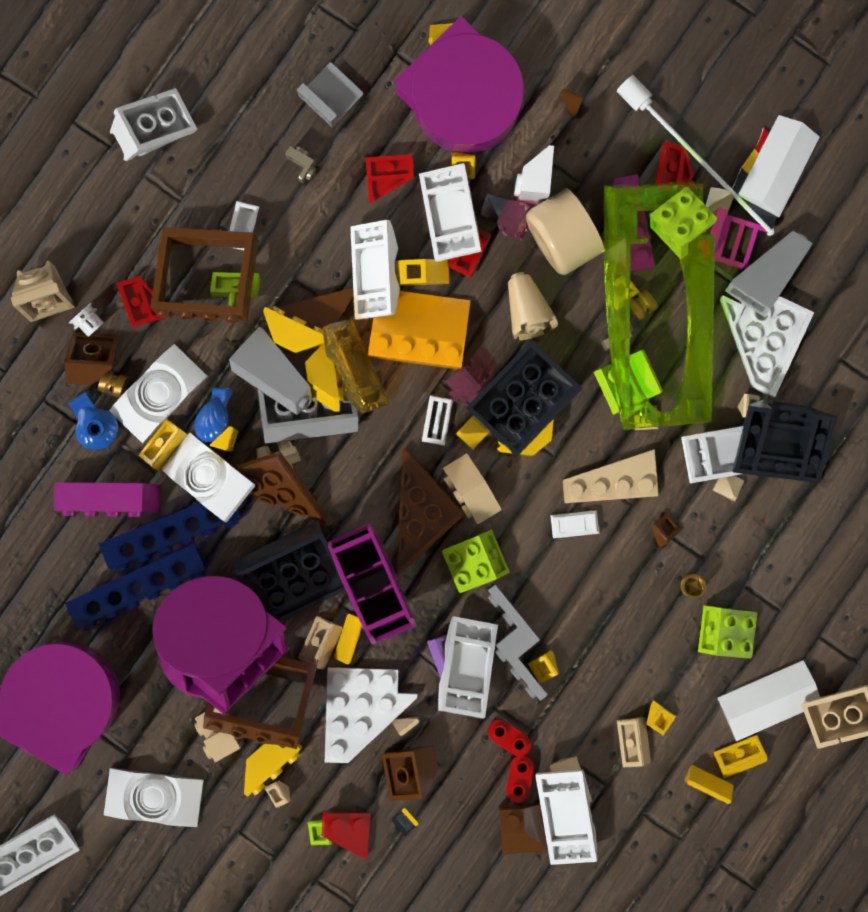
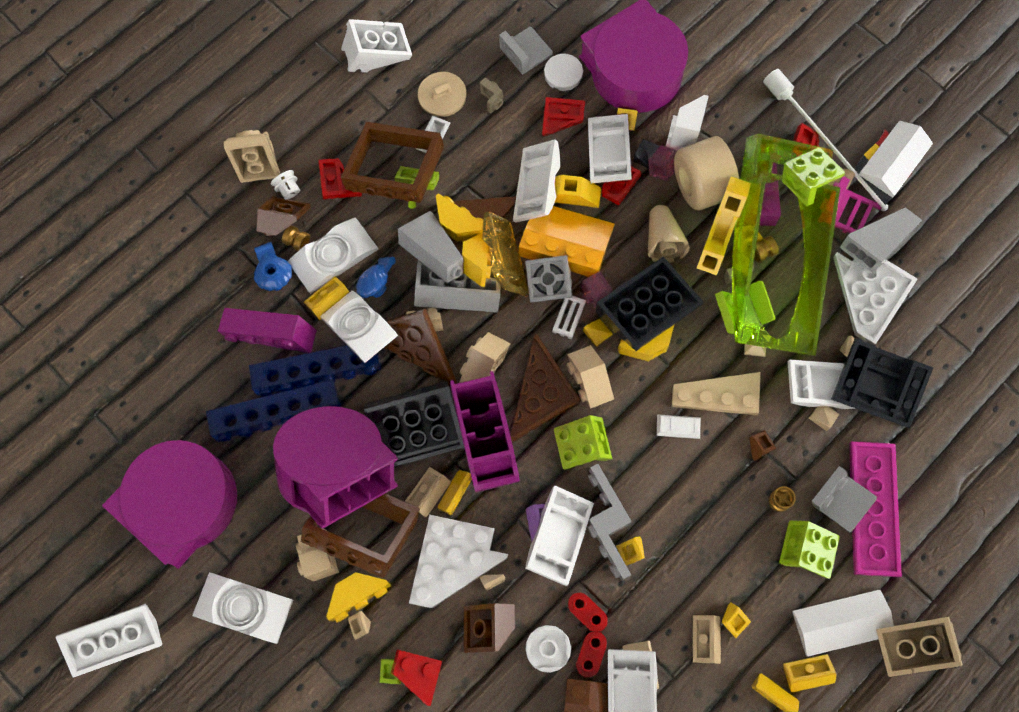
camera: 15 degrees right, 15 degrees down
yellow slope [210,426,238,452] -> none
black sticker [391,808,418,836] -> none
reddish brown slope [559,89,583,117] -> none
none -> tan shield [418,72,467,117]
none -> tan brick [459,332,510,383]
none -> light grey piece [525,255,572,303]
none -> white tile [526,625,571,673]
none -> white tile [544,54,583,91]
none -> yellow arch [697,177,751,275]
none -> light grey bracket [812,466,877,532]
none -> dark pink tile [849,441,902,577]

